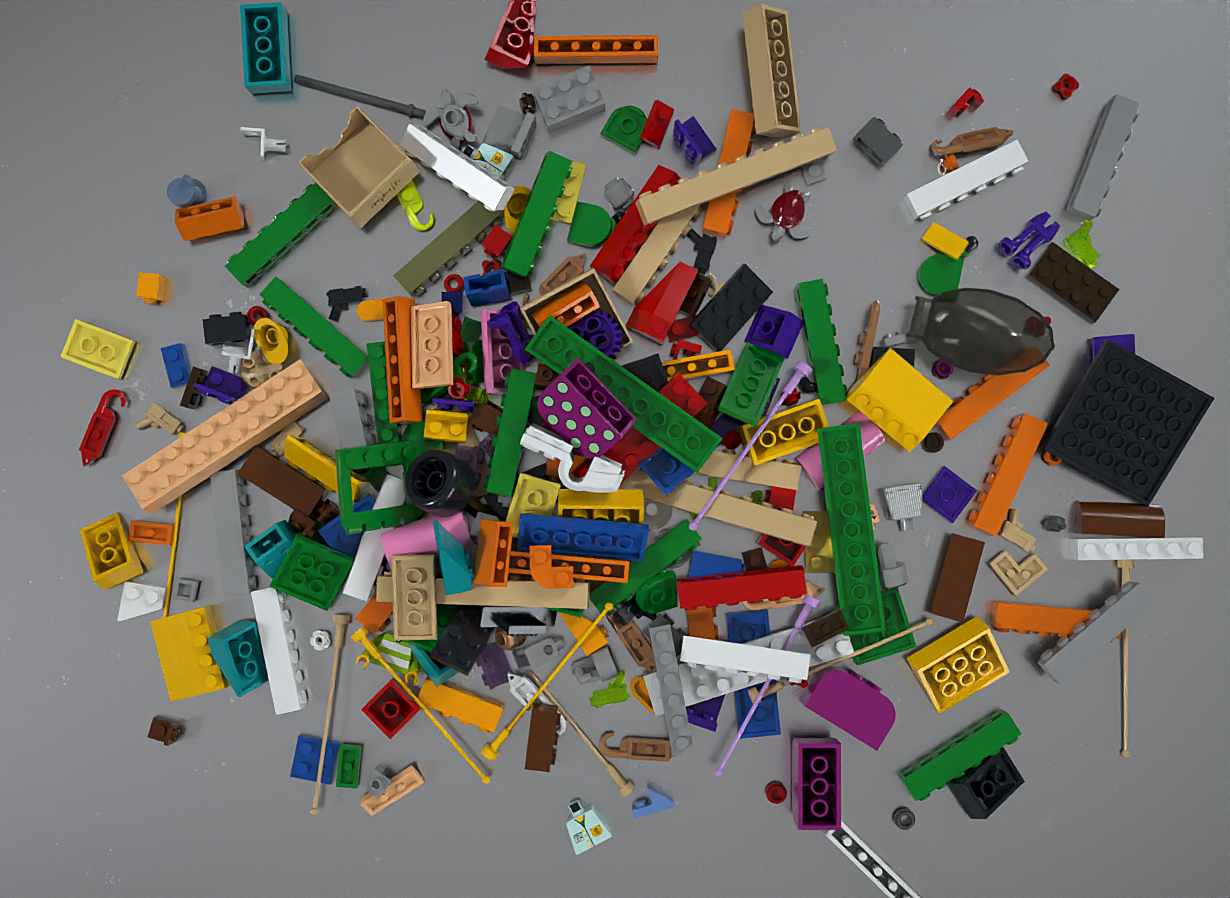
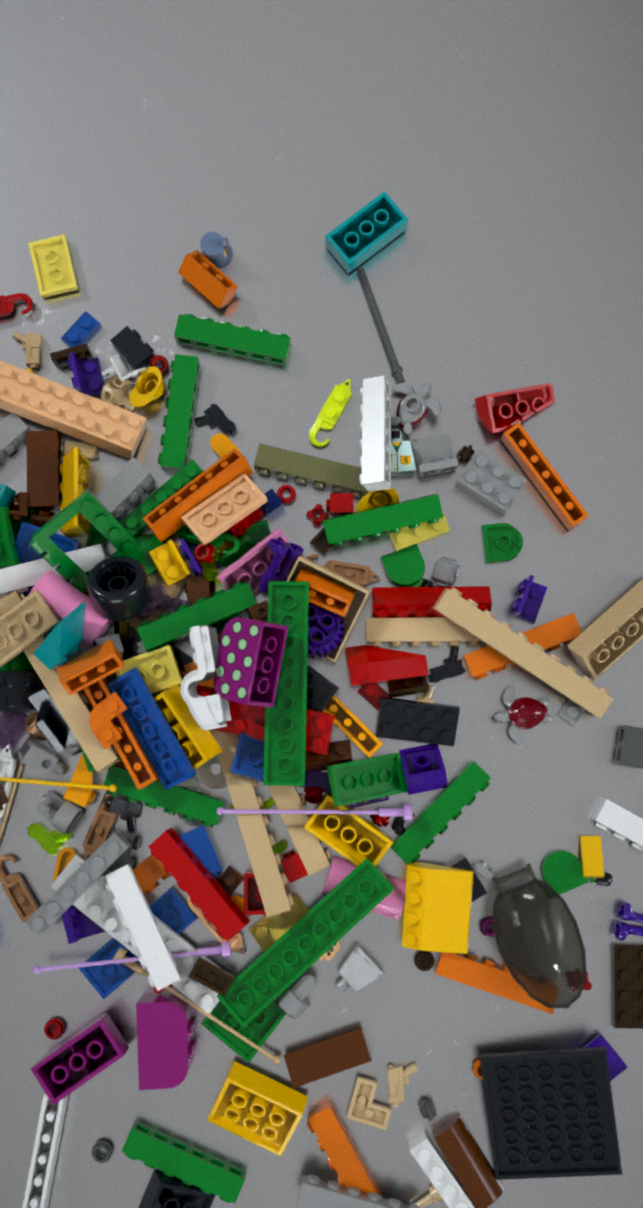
camera: 60 degrees right, 5 degrees down
light orange brick [136,272,166,304] -> none
white bracket [240,127,286,161] -> none
tan piece [298,105,420,228] -> none
blue brick [463,269,511,306] -> none
green tile [636,570,678,614] -> none
red plate [640,100,674,147] -> none
red bracket [670,339,702,360] -> none
medium nougat plate [855,300,880,381] -> none
dark purple tile [922,466,977,523] -> none
orange brick [969,413,1048,536] -> none

